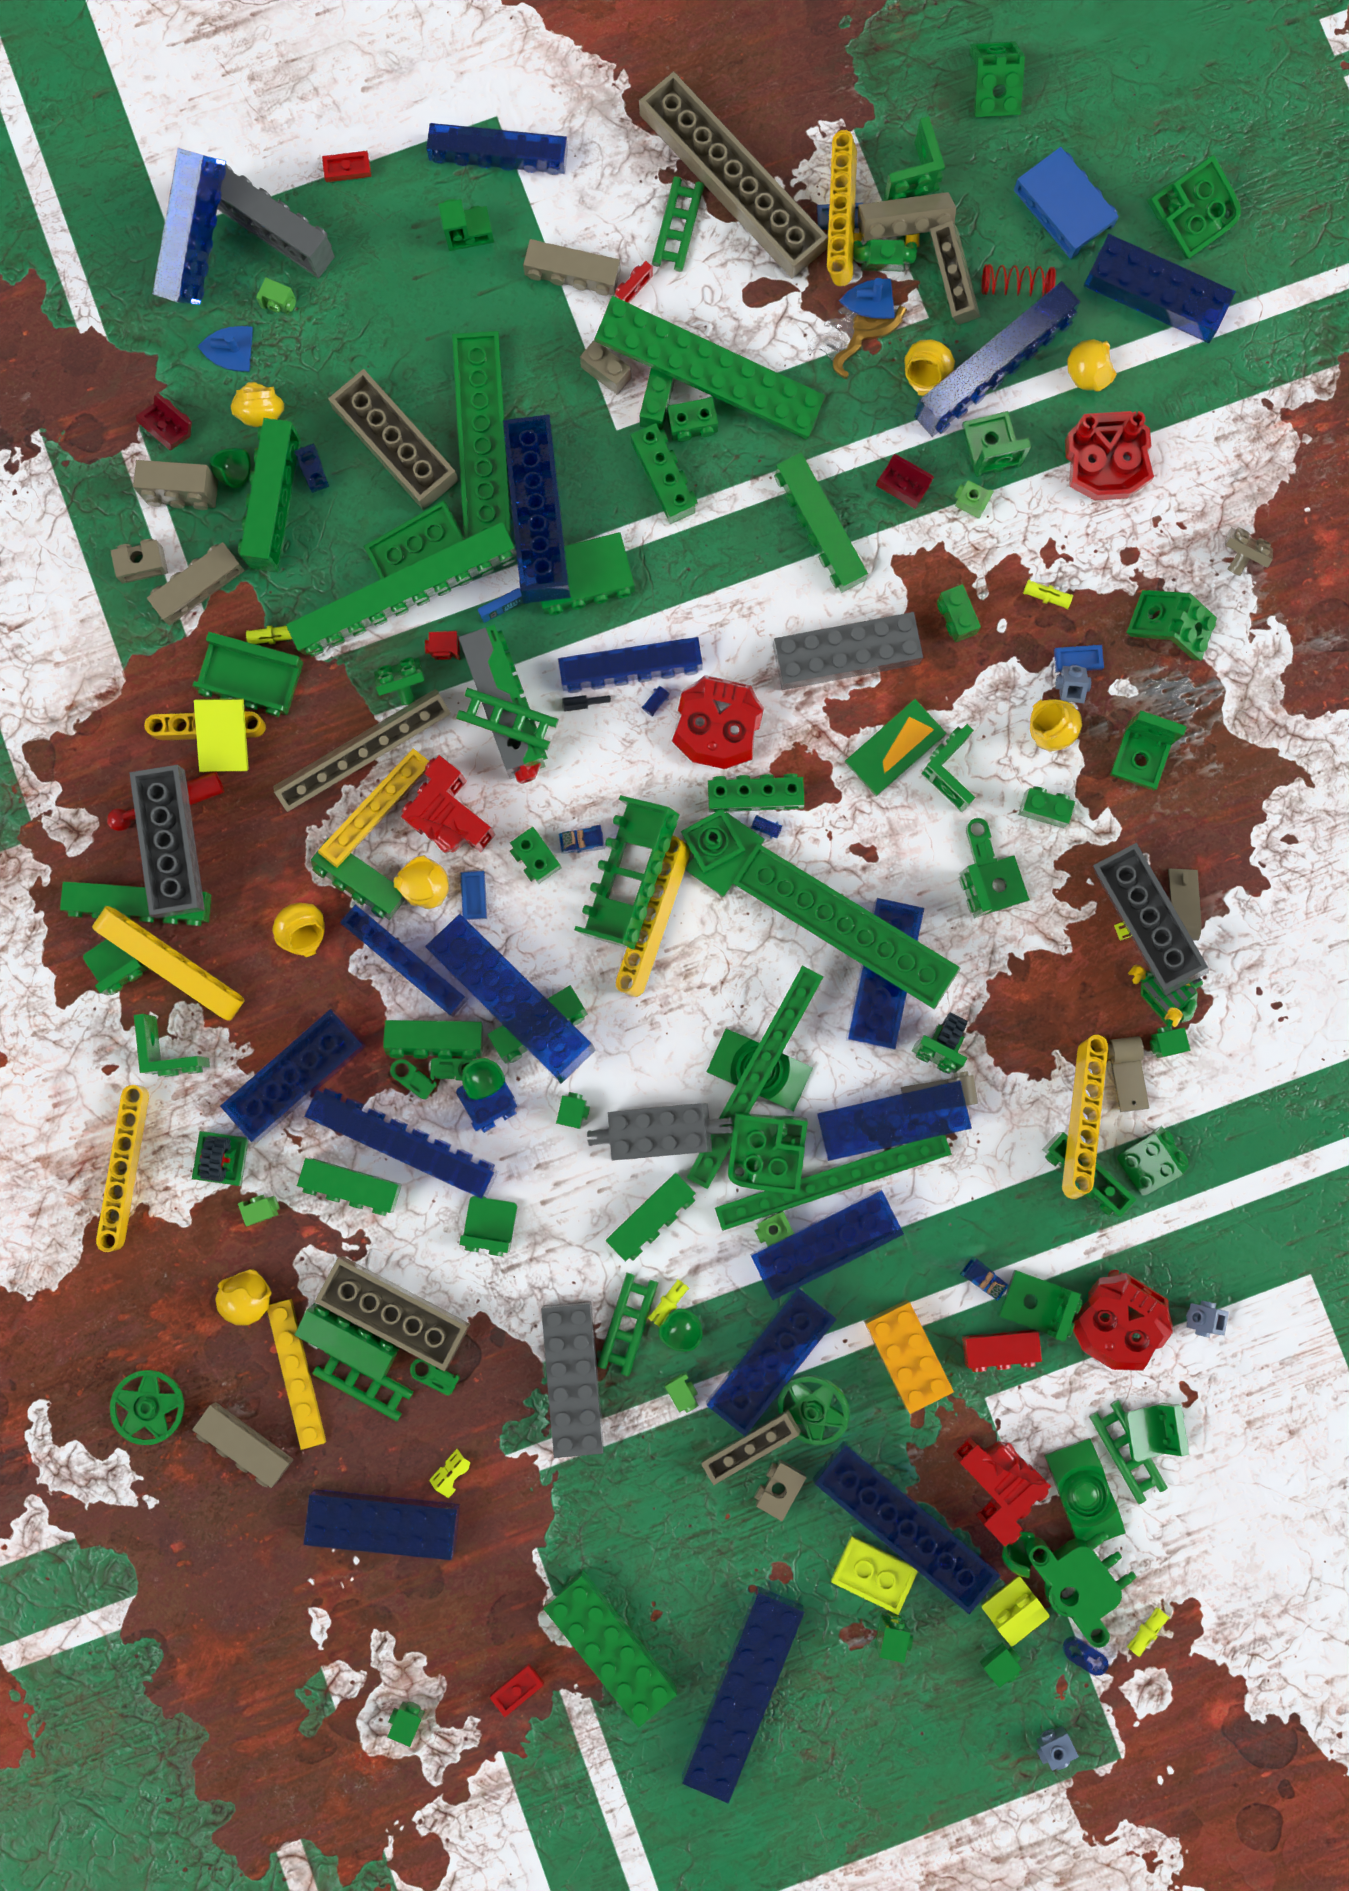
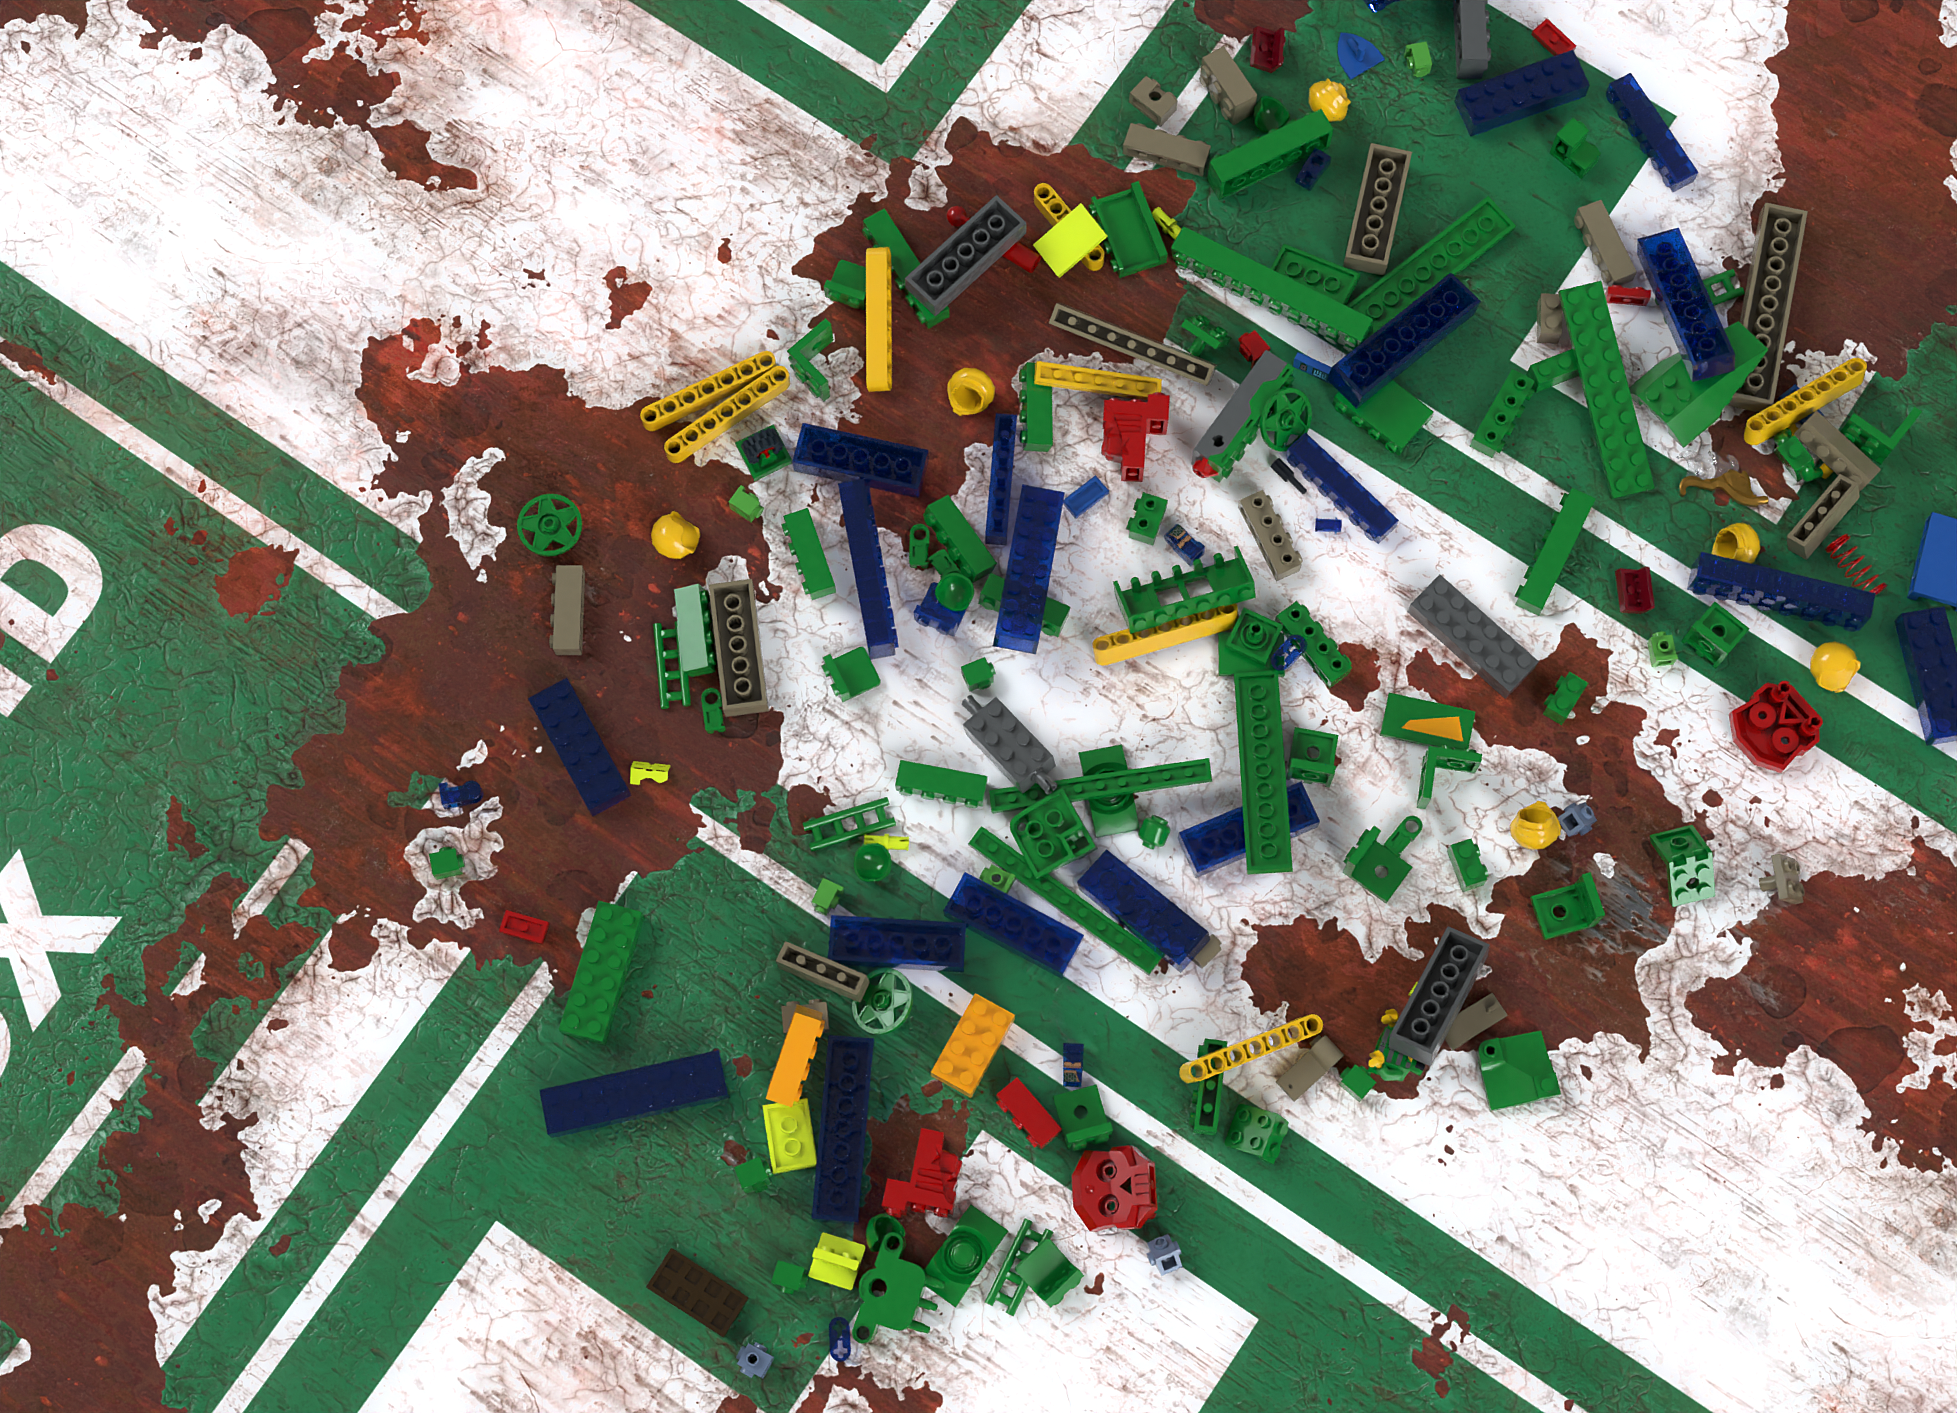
camera: 55 degrees right, 10 degrees down
yellow plate [267,1299,326,1450] -> none
yellow helmet [394,855,449,909] -> none
green bar [456,688,559,750] -> none
dark grey brick [541,1301,604,1458] -> none
green brick [667,397,718,442] -> none
red brick [672,675,764,769] -> none
clear blue pin [751,815,783,839] -> none
blue shield [839,278,895,319] -> none
green plate [911,1012,968,1074] -> none
neon yellow pin [1023,579,1073,609] -> none
blue tile [1054,645,1104,673] -> none
neon yellow pin [1127,1607,1170,1657] -> none
none -> clear blue leg [438,781,483,810]
none -> dark brown plate [646,1248,749,1338]
none -> yellow beam [664,366,790,463]
none -> light orange brick [766,1004,825,1107]
none -> green head [1138,815,1171,850]
none -> dark tan brick [1238,490,1303,582]
none -> green wheel [1260,387,1312,452]
none -> clear blue beam [1271,635,1308,671]
none -> green bracket [1286,727,1339,787]
none -> clear blue brick [1454,50,1590,137]
none -> green slope [1477,1031,1561,1112]
none -> green wedge [1629,321,1768,448]
none -> clear blue brick [1637,227,1735,382]

